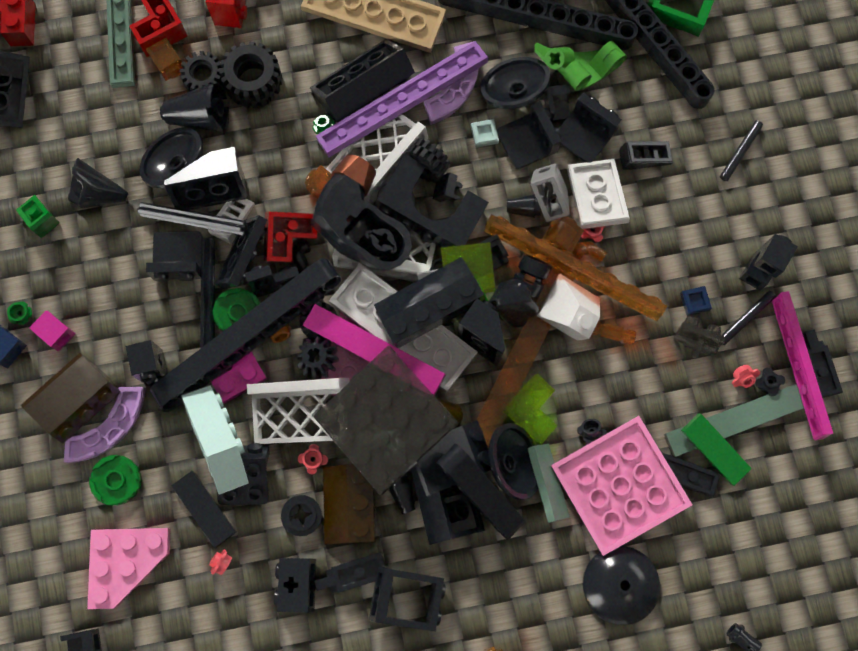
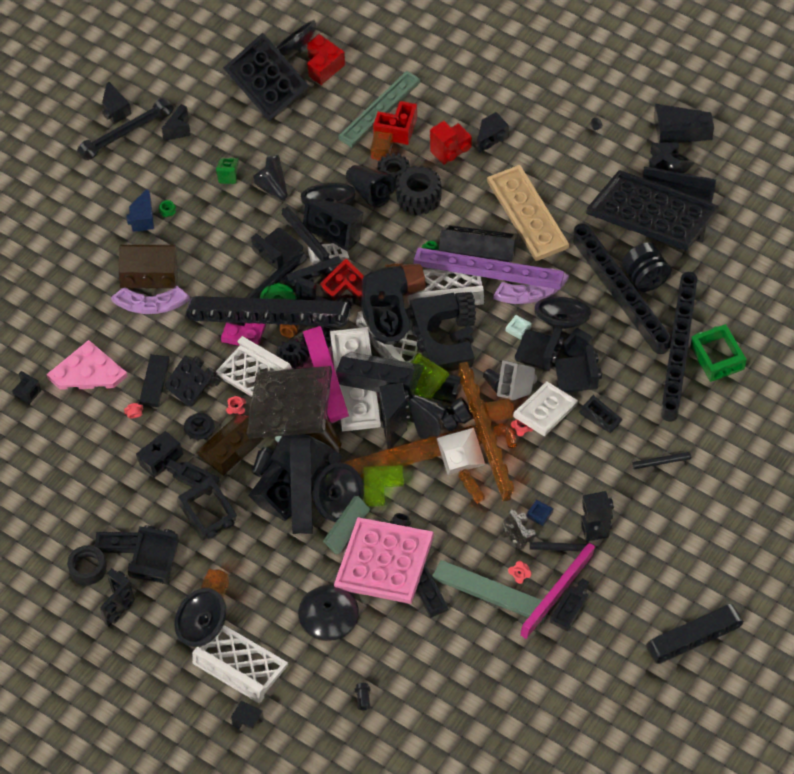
camera: 50 degrees right, 20 degrees down
dark pink panel [29,311,76,352] -> none
green tile [89,455,142,506] -> none
black brick [126,340,168,386] -> none
light aqua wedge [181,385,249,495] -> none
bright green panel [535,41,627,91] -> none
green tile [681,413,752,486] -> none
black plate [755,367,785,396] -> none

